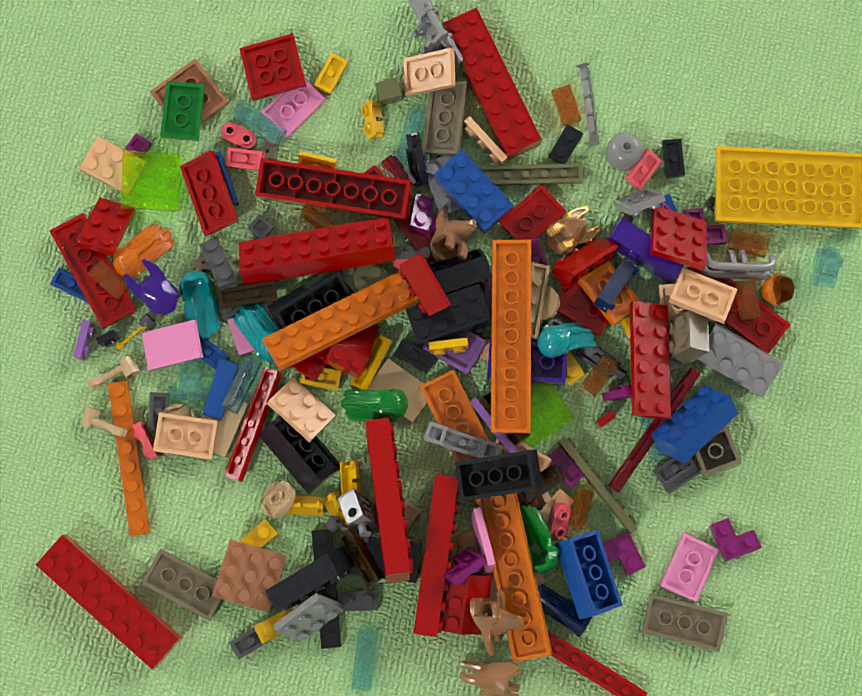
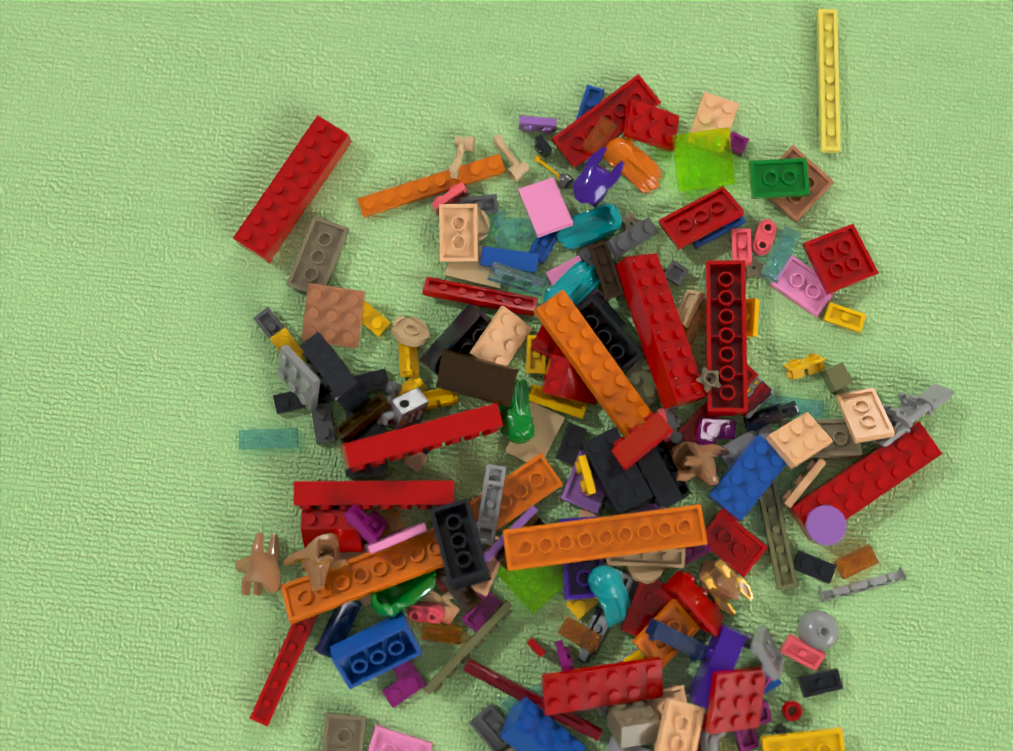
camera: 80 degrees right, 0 degrees up
none -> dark brown tile [436,349,518,407]
none -> tan tile [677,289,705,328]
none -> dark tan plate [696,367,721,392]
none -> light nougat plate [766,411,833,469]
none -> red plate [782,700,802,721]
none -> medium lavender tile [805,505,846,545]
none -> light yellow plate [817,9,841,153]

